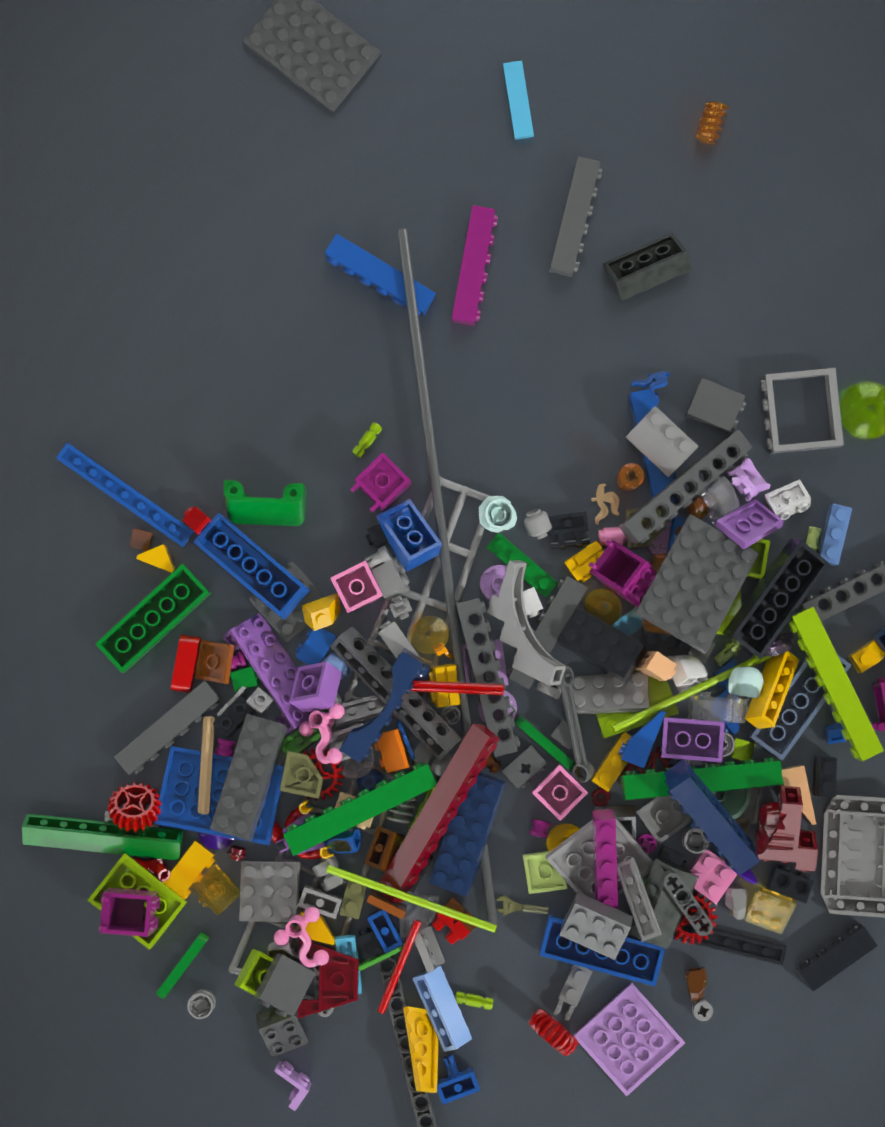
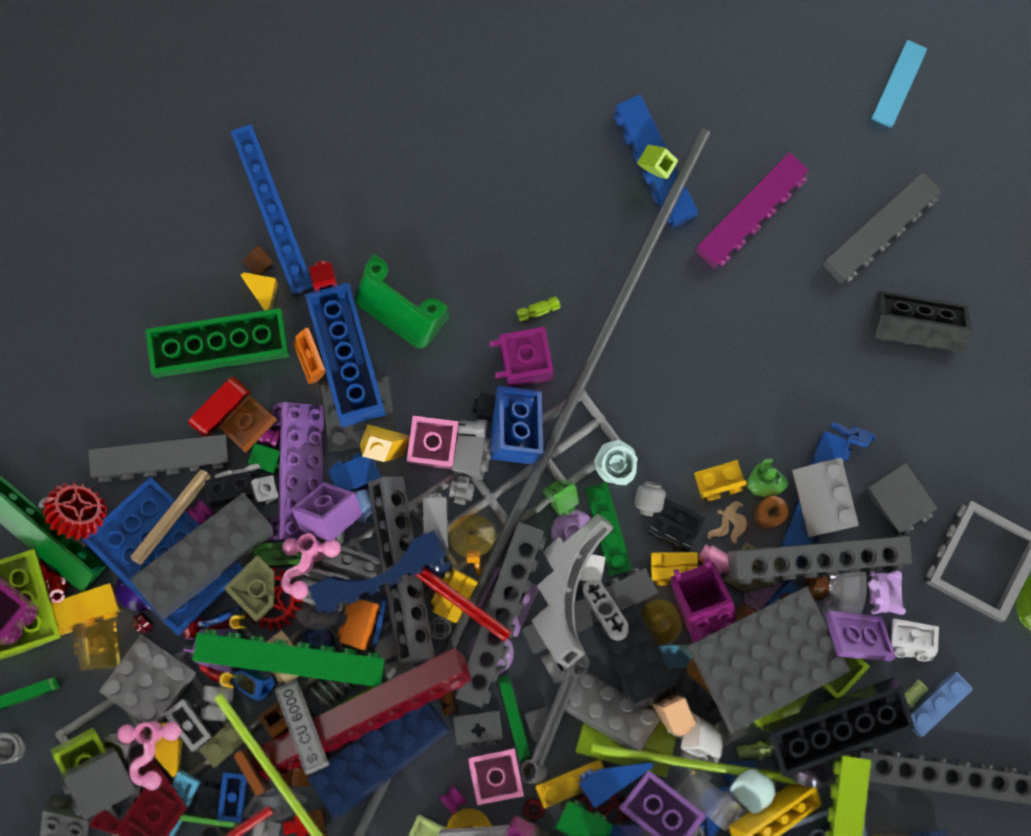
camera: 30 degrees right, 5 degrees down
none -> blue piece [198,606,243,628]
none -> light grey tile [275,680,329,774]
none -> reddish brown slope [282,768,311,787]
none -> orange slope [293,328,325,384]
none -> bright green slope [542,478,579,516]
none -> light grey beam [583,579,628,640]
none -> lime brick [637,145,678,179]
none -> yellow bracket [694,460,747,502]
none -> bright green piece [748,459,788,498]

